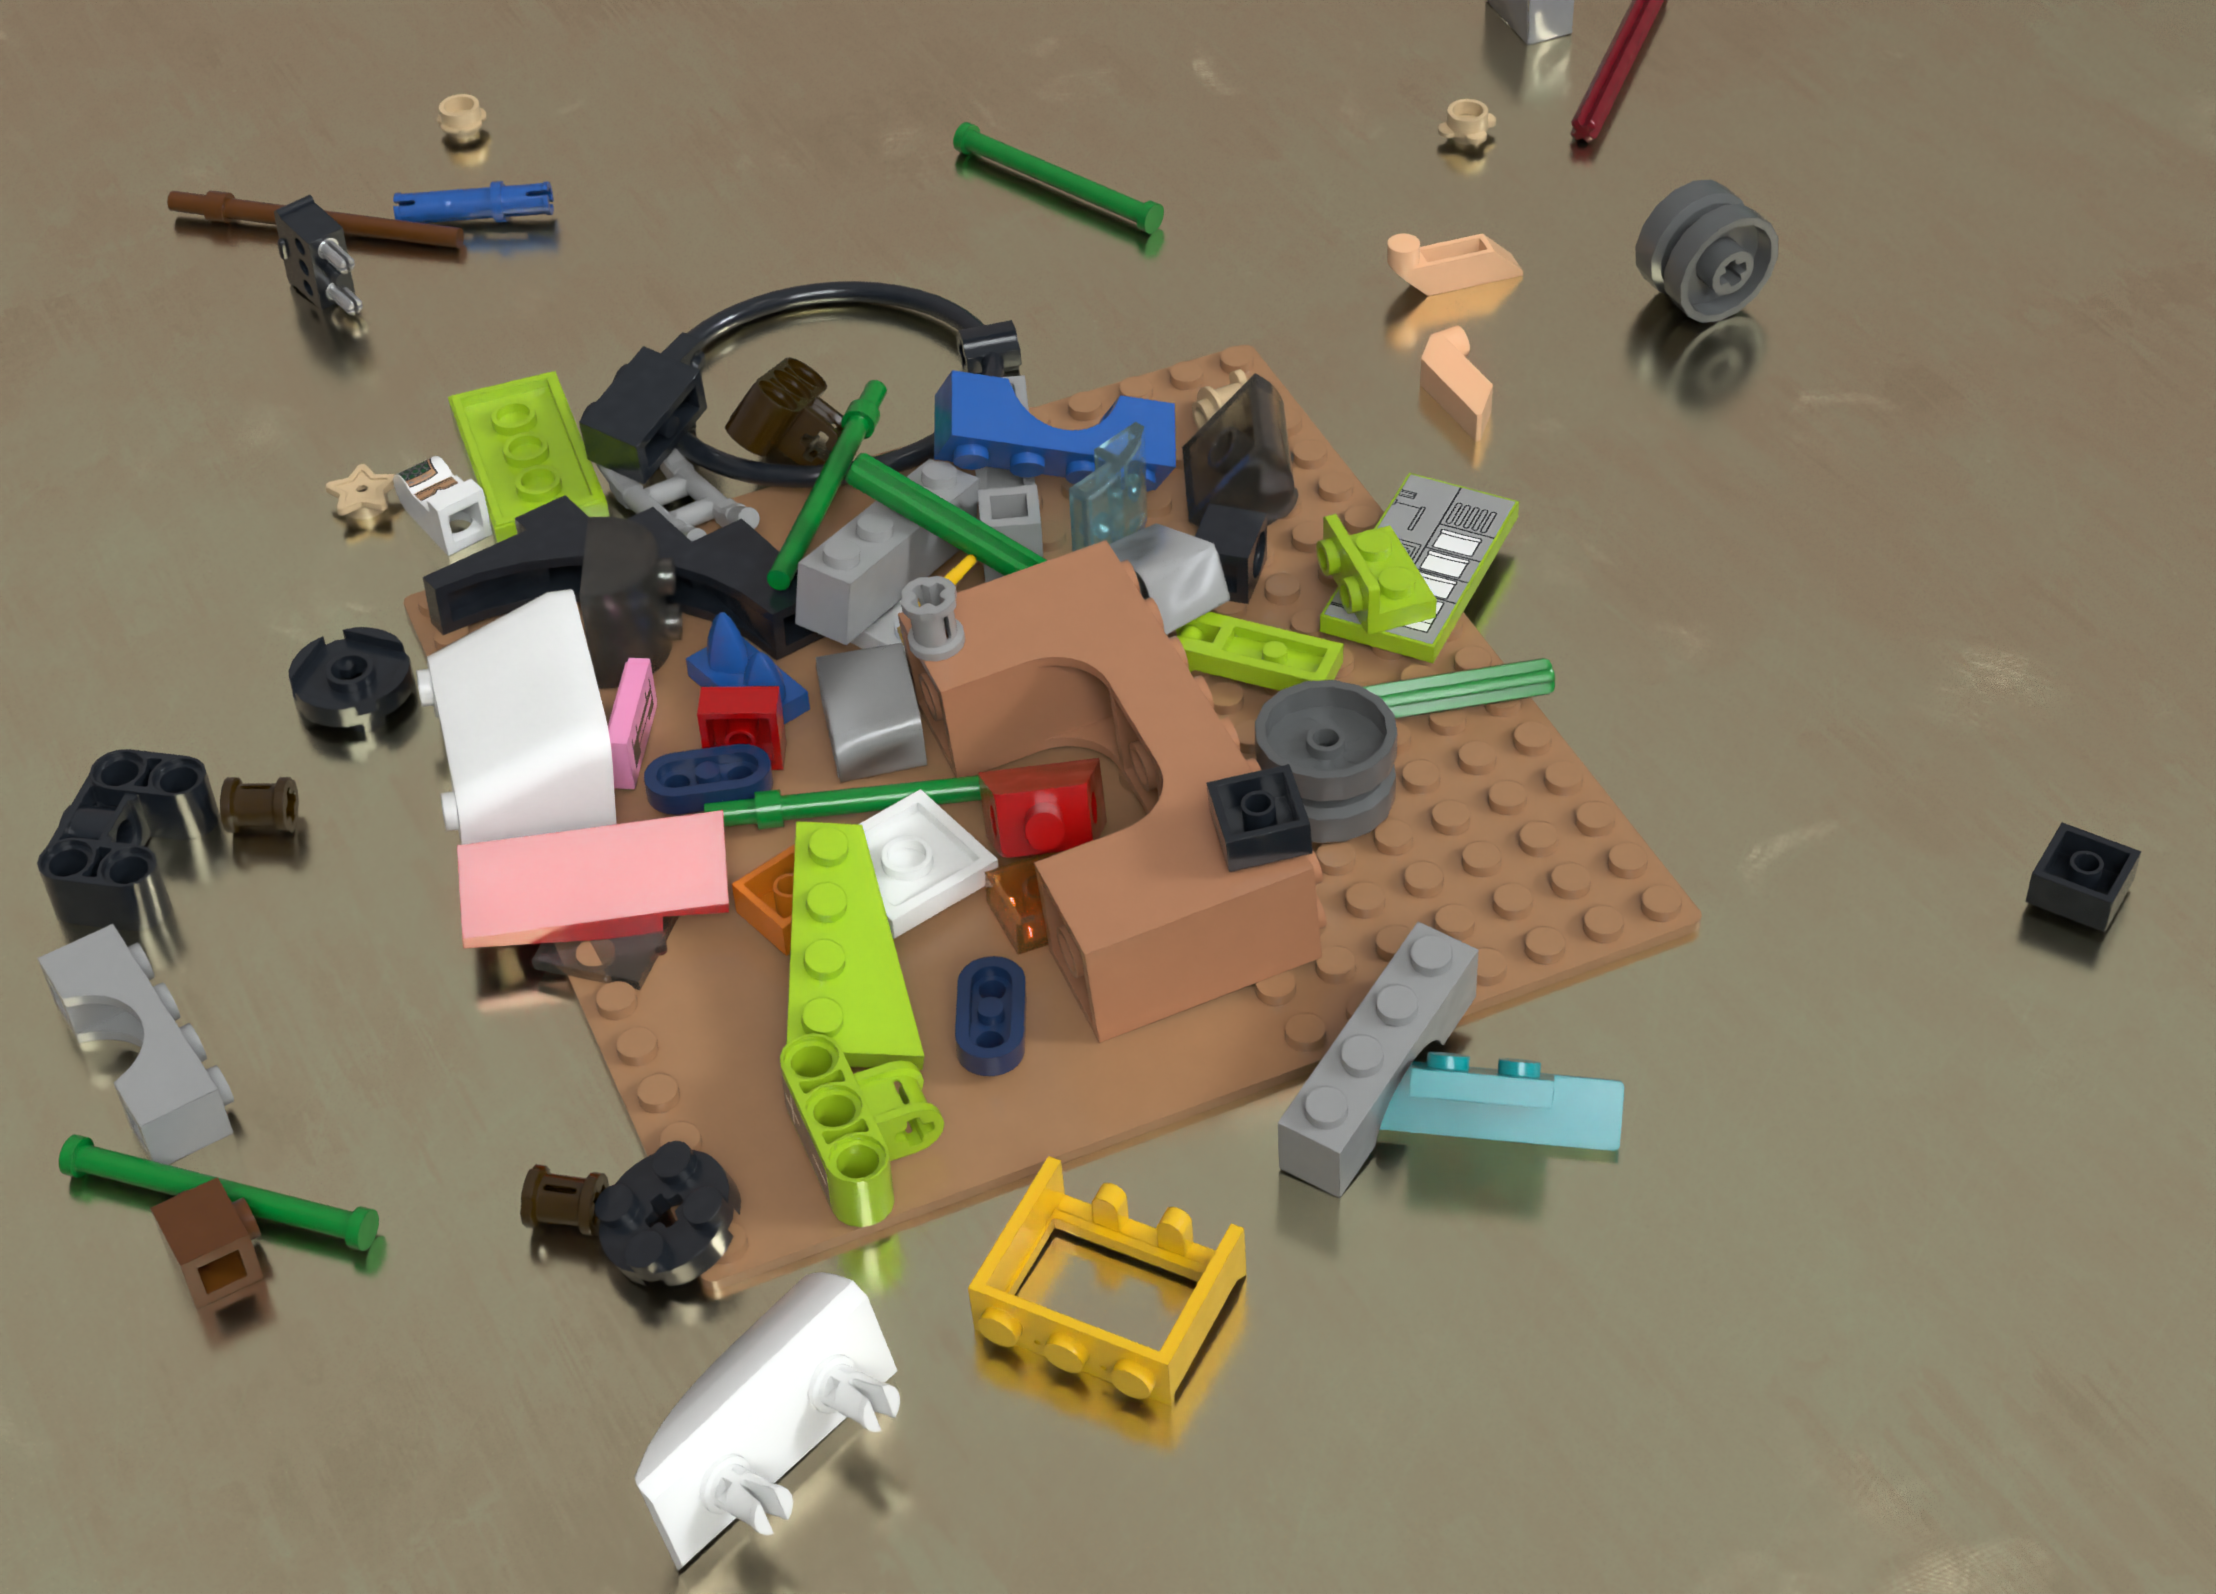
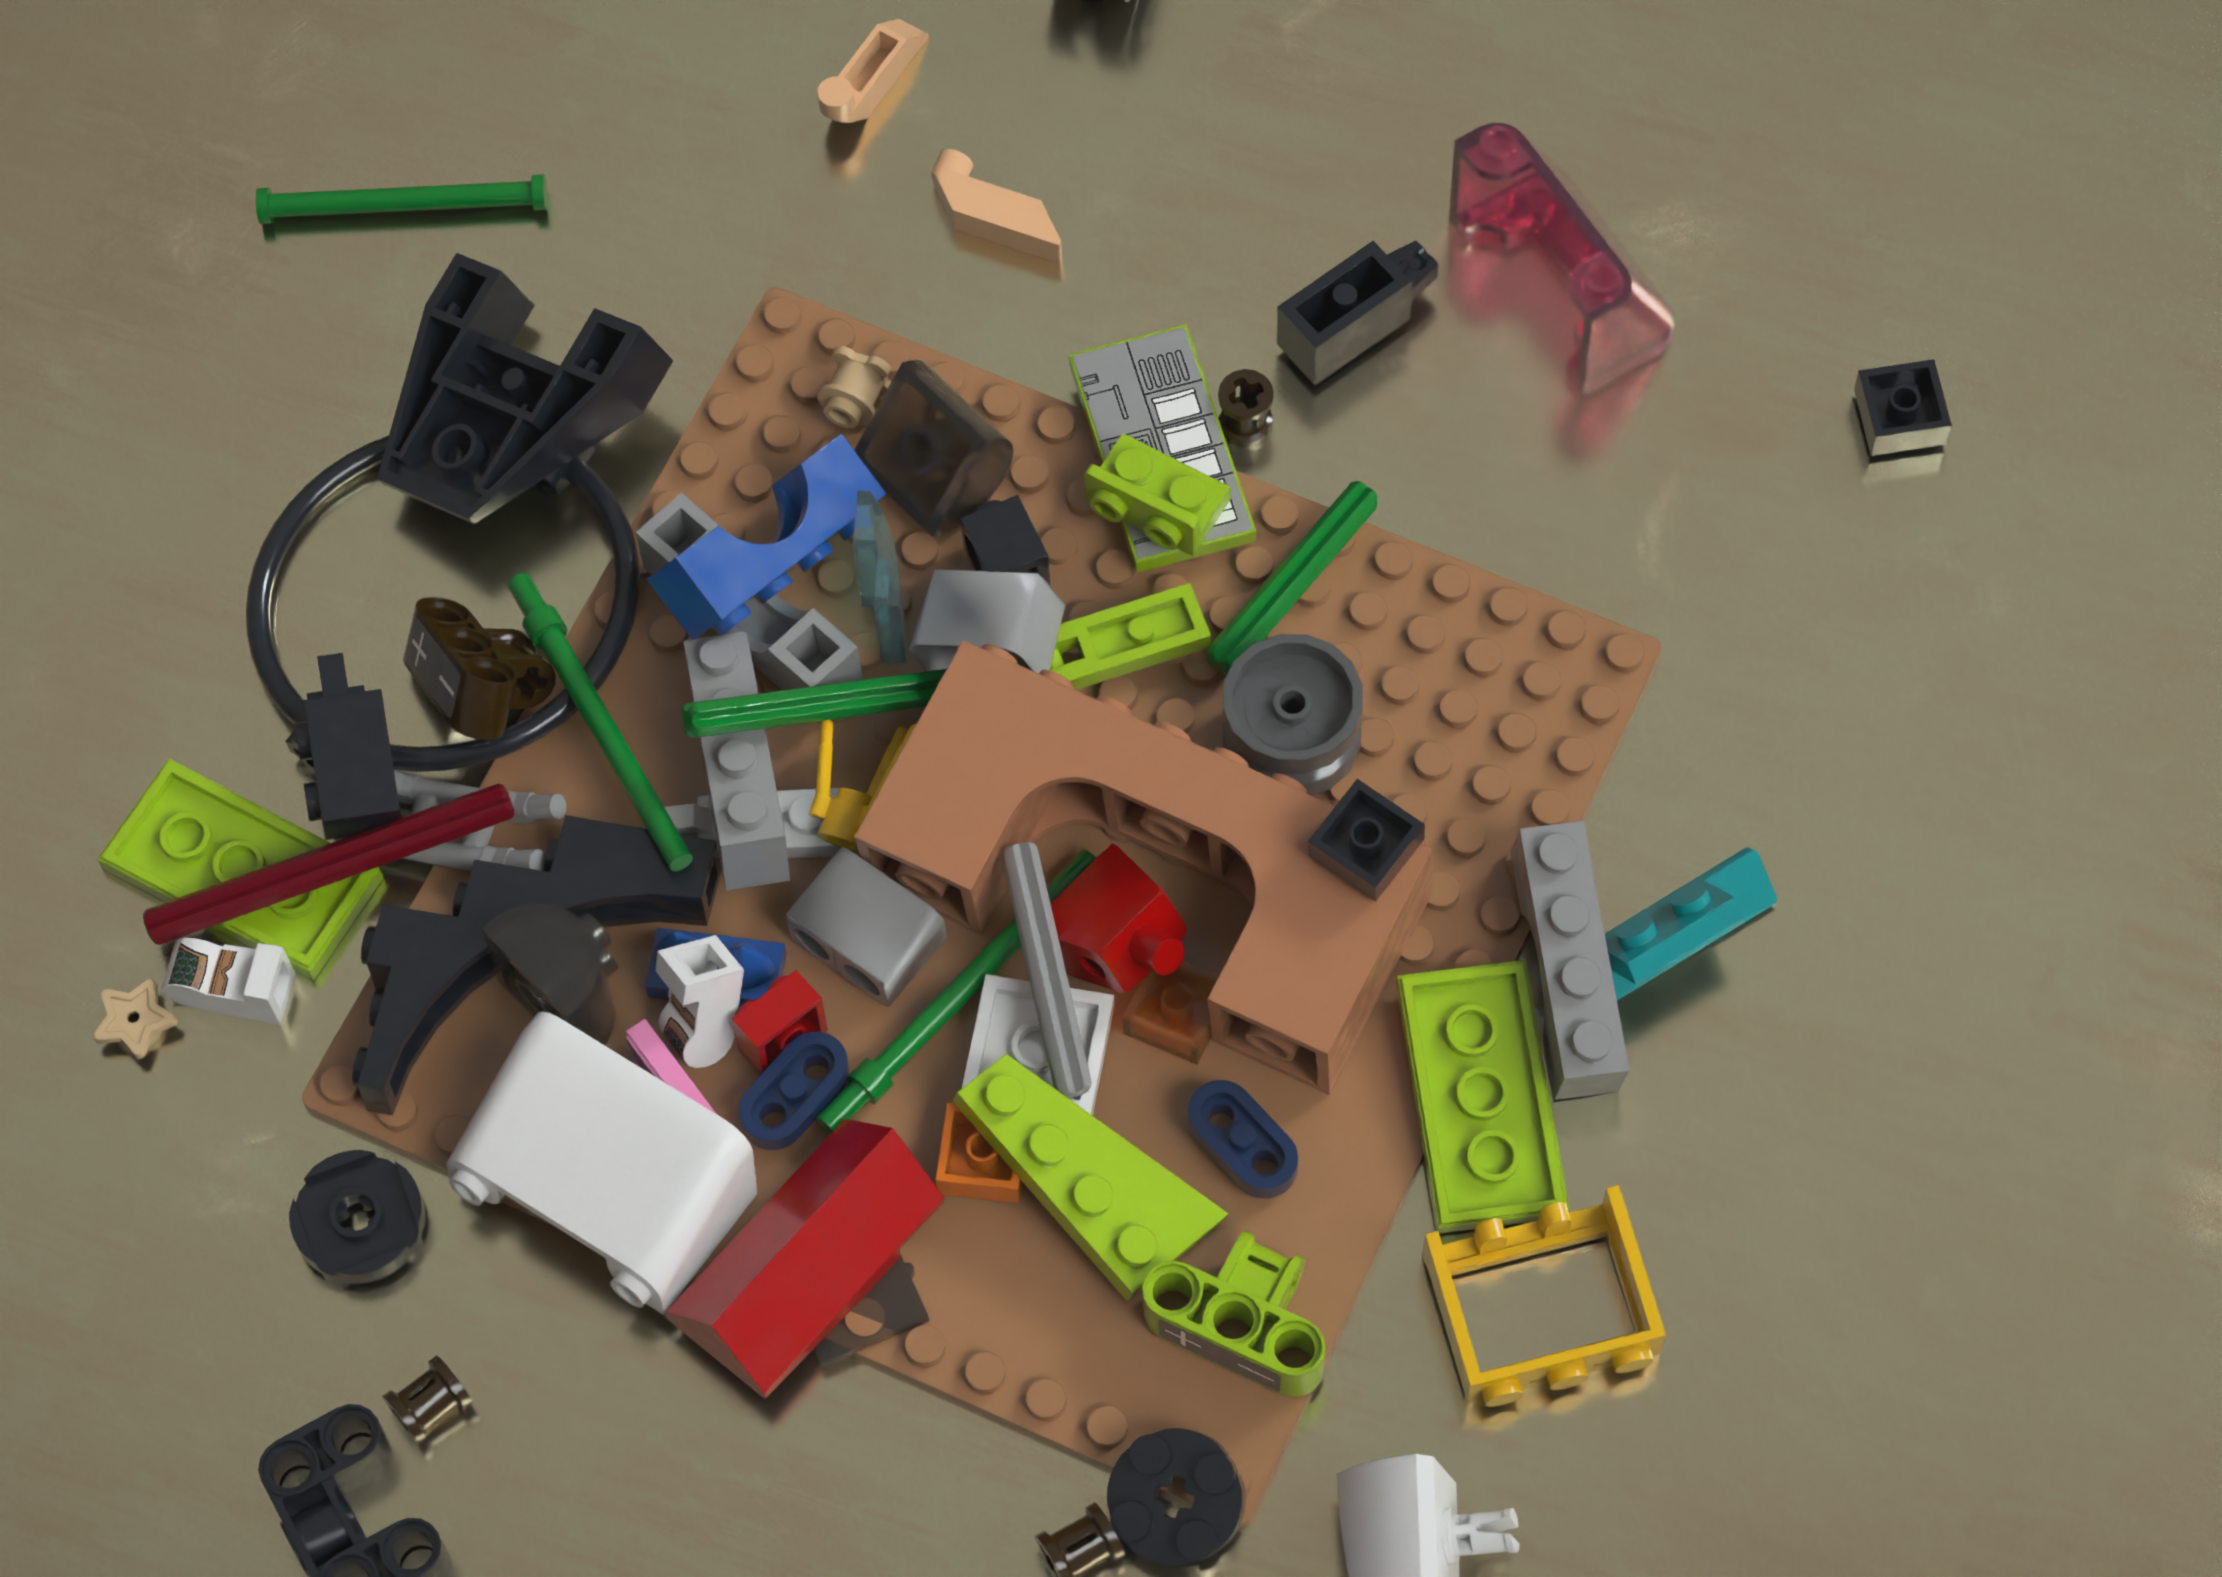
camera: 40 degrees left, 20 degrees up
light grey bush [901,576,966,661] -> none
none -> dark red axle [143,783,514,945]
none -> black wedge [377,253,673,524]
none -> white leg [655,935,744,1068]
none -> light grey axle [1001,842,1092,1098]
none -> dark brown bush [1218,369,1274,448]
none -> black hinge [1277,240,1439,385]
none -> lime tile [1395,960,1570,1234]
none -> clear pink windscreen [1449,123,1674,395]

